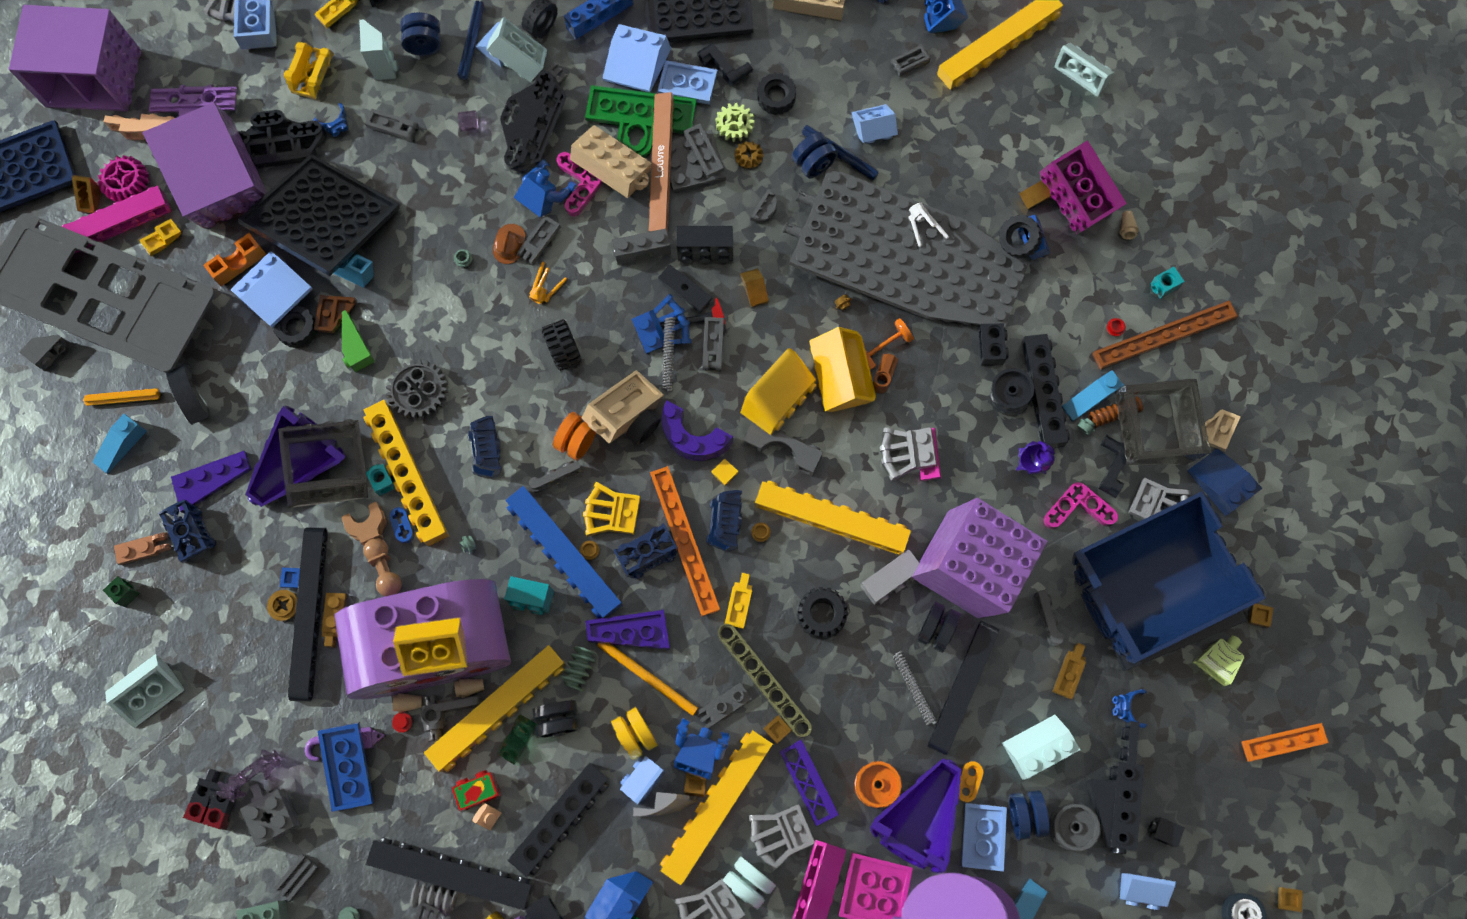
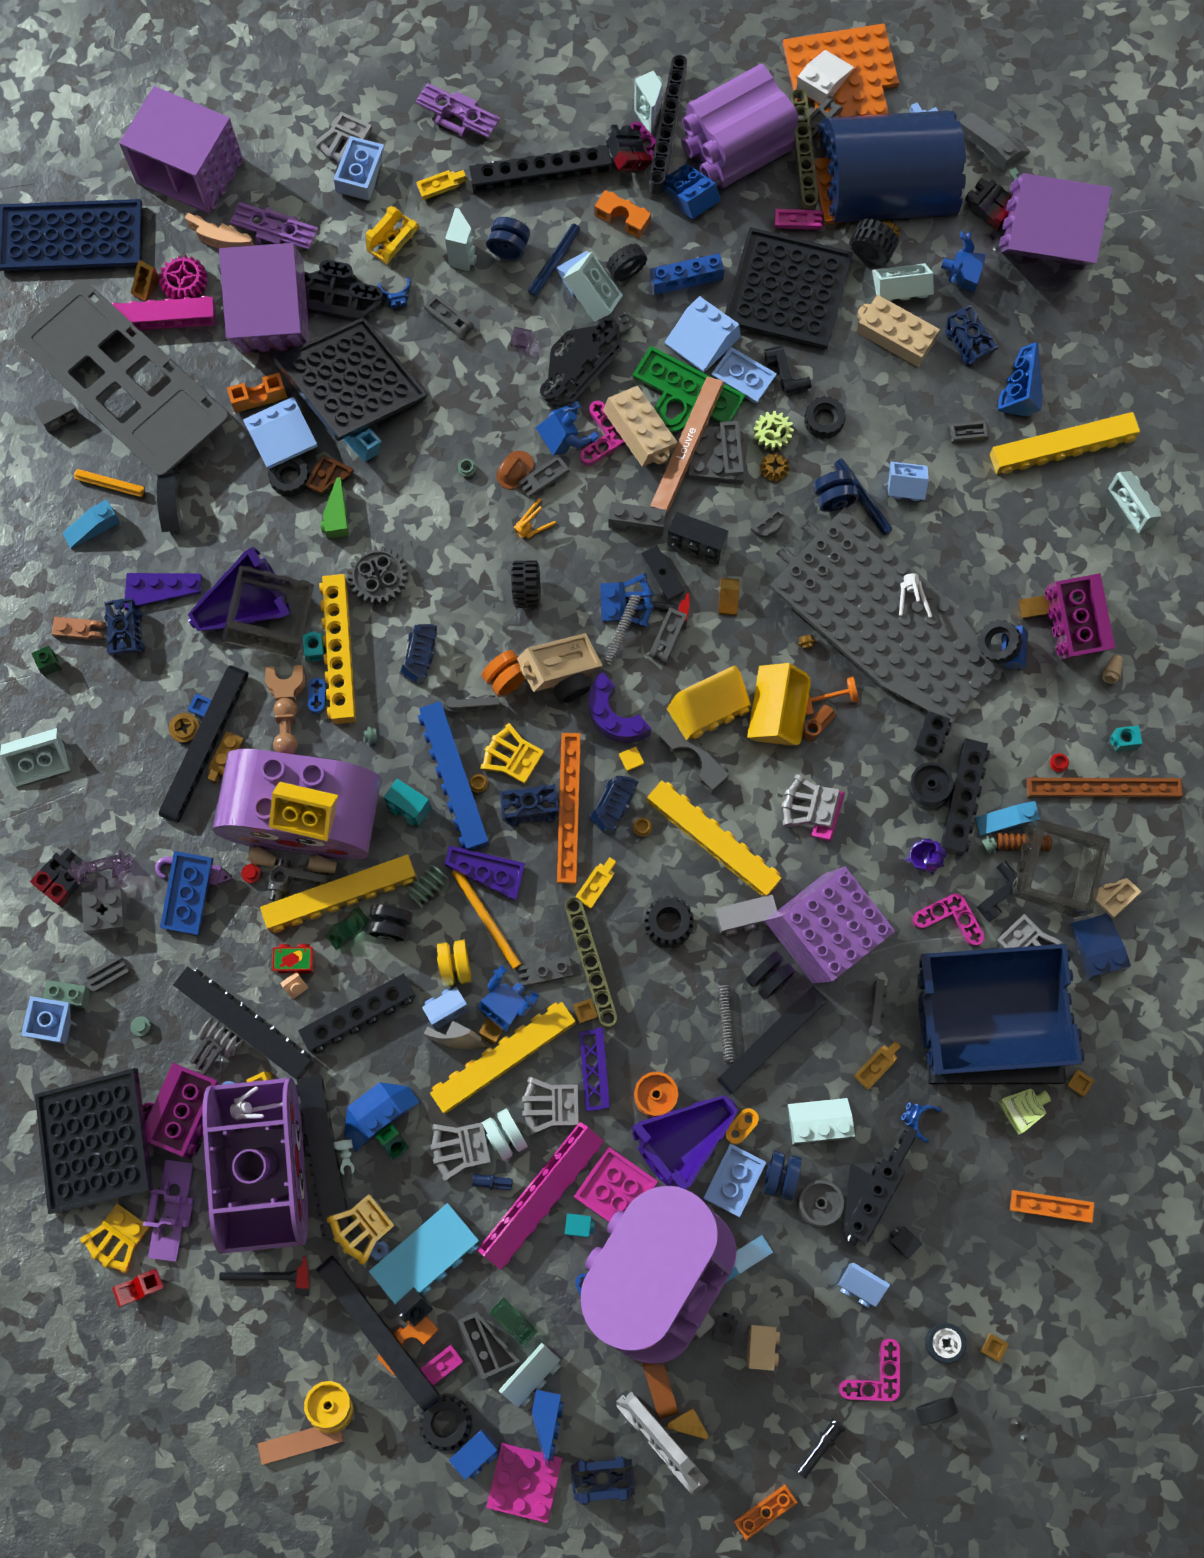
camera: 20 degrees right, 0 degrees up
yellow slope [139,219,182,256] -> none

